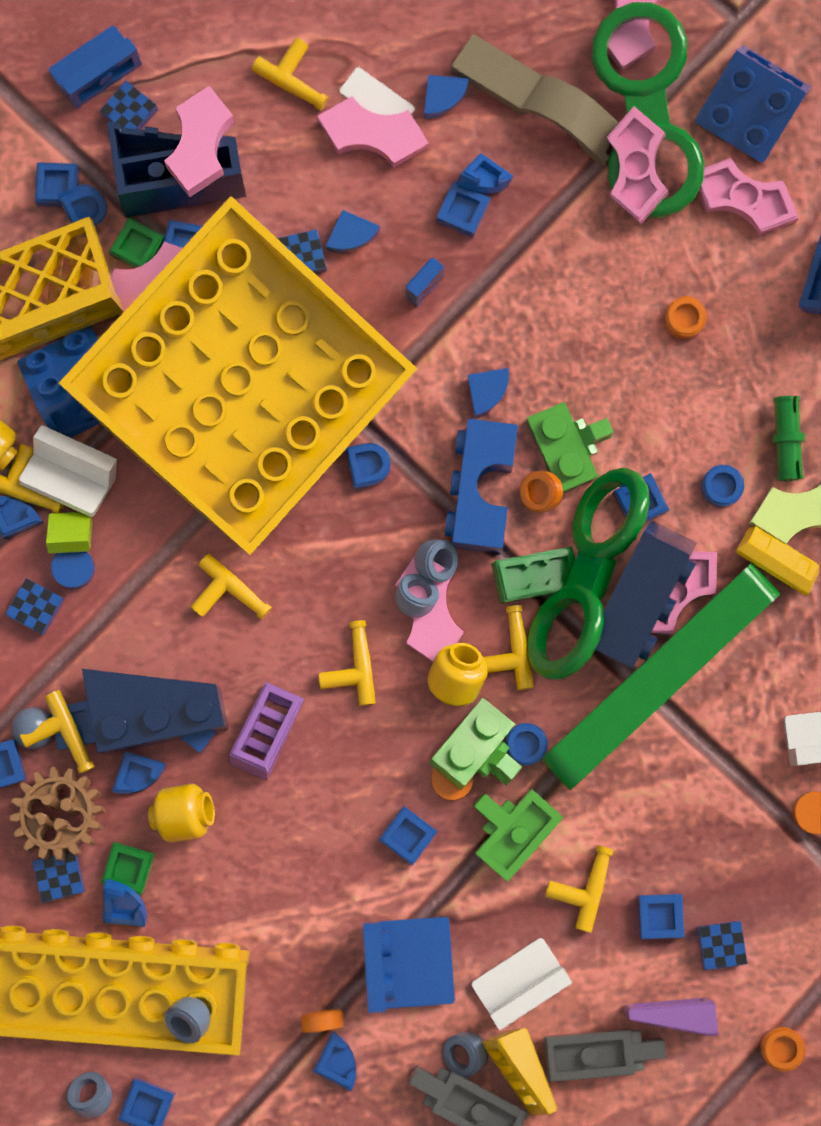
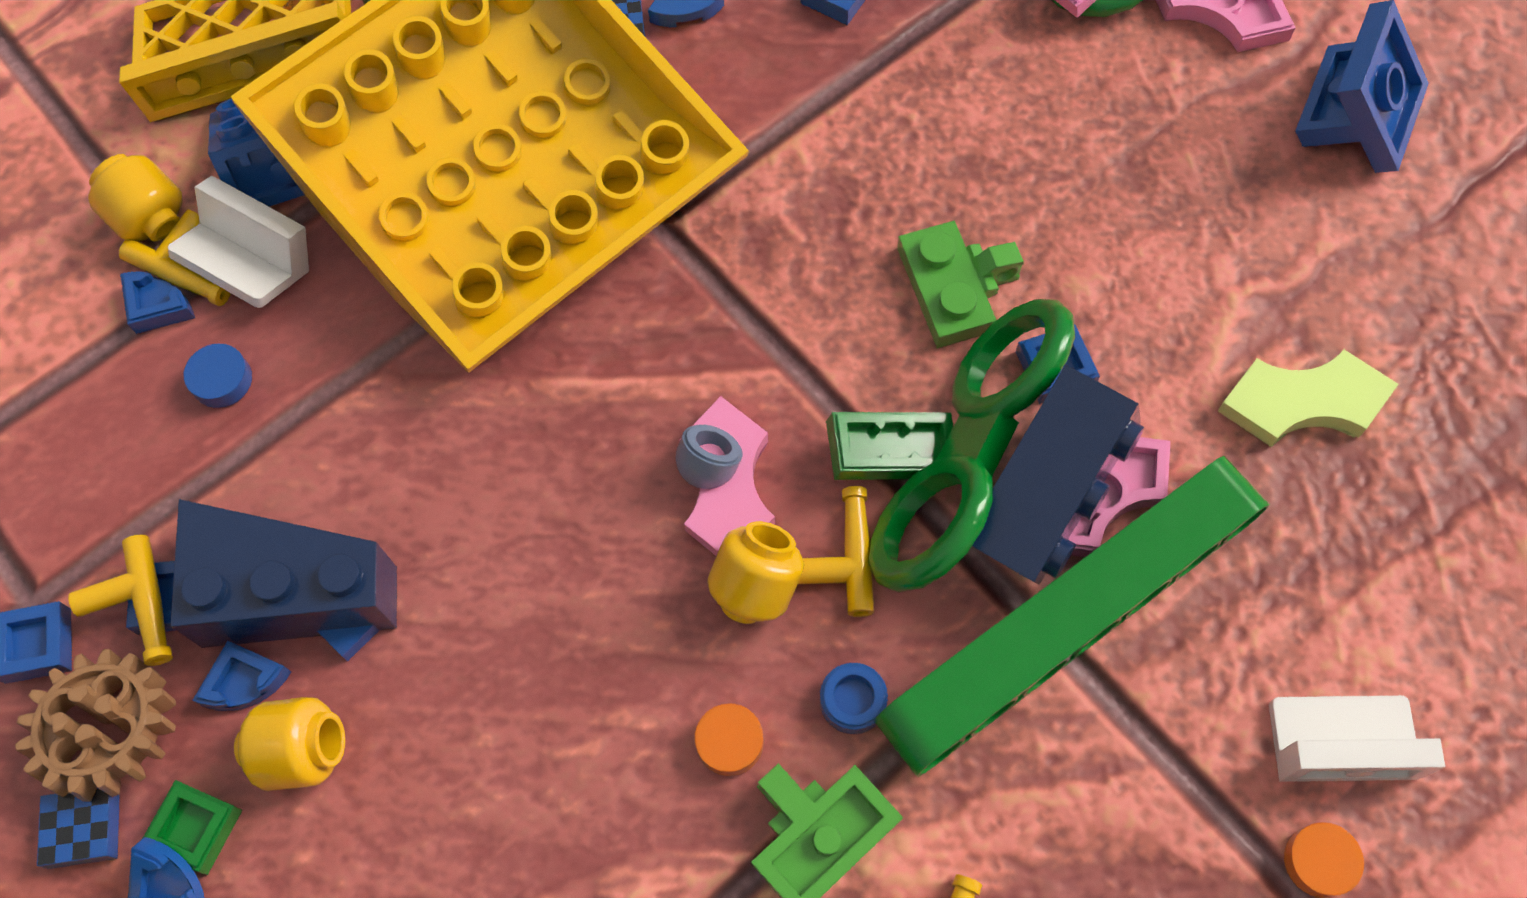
camera: 10 degrees right, 15 degrees down
tile [5,578,65,636] -> none
sand blue piece [11,707,54,750] -> none
lime tile [46,512,93,554] -> none
yellow piece [190,554,272,620] -> none
medium lavender slope [229,682,304,780] -> none
yellow piece [319,620,376,706] -> none
blue tile [345,443,391,490] -> none
blue tile [379,806,438,866] -> none
blue tile [406,257,444,307] -> none
sand blue piece [414,539,458,582] -> none
hinge [429,698,522,790] -> none
blue arch [445,419,518,554] -> none
blue tile [467,368,509,418] -> none
orange tile [519,471,563,513] -> none
orange tile [664,296,707,340] -> none
blue tile [701,465,744,508] -> none
yellow tile [735,526,820,596] -> none
green pin [772,395,805,481] -> none

